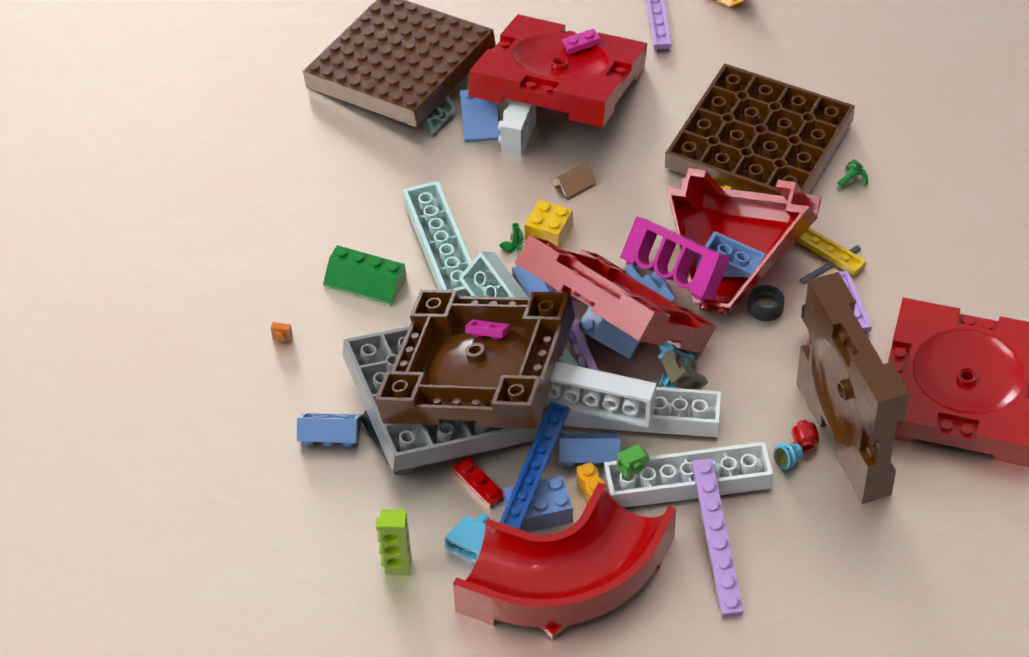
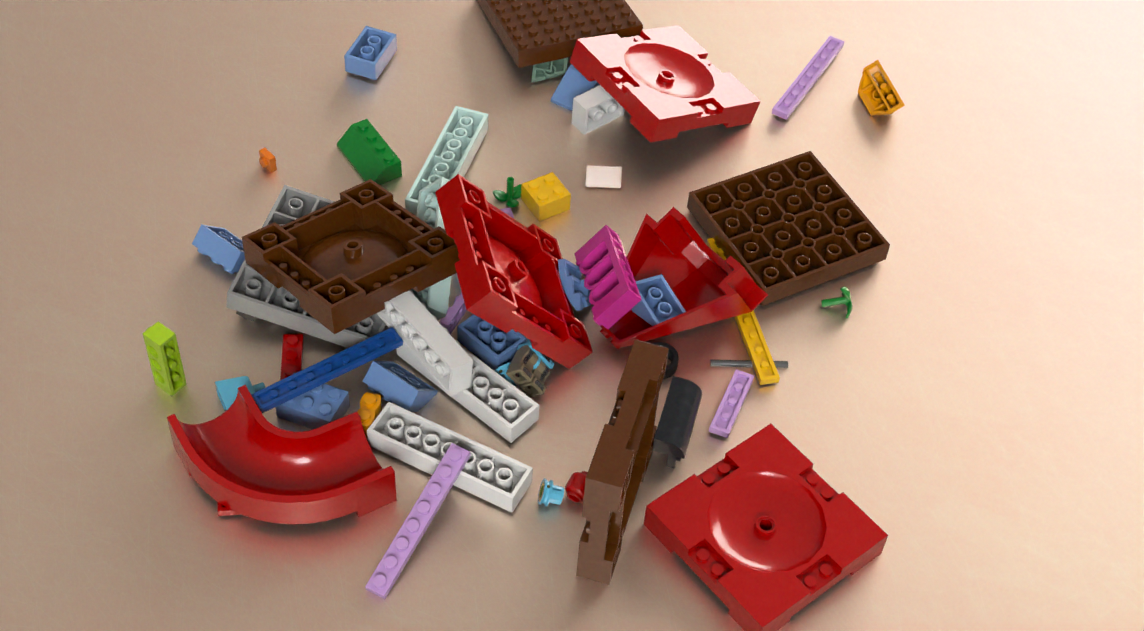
camera: 30 degrees right, 0 degrees up
dark pink plate [465,319,510,340] -> none
dark pink plate [562,28,601,54] -> none
bright green brick [617,444,650,480] -> none
none -> medium blue brick [344,26,397,80]
none -> medium blue brick [457,314,527,373]

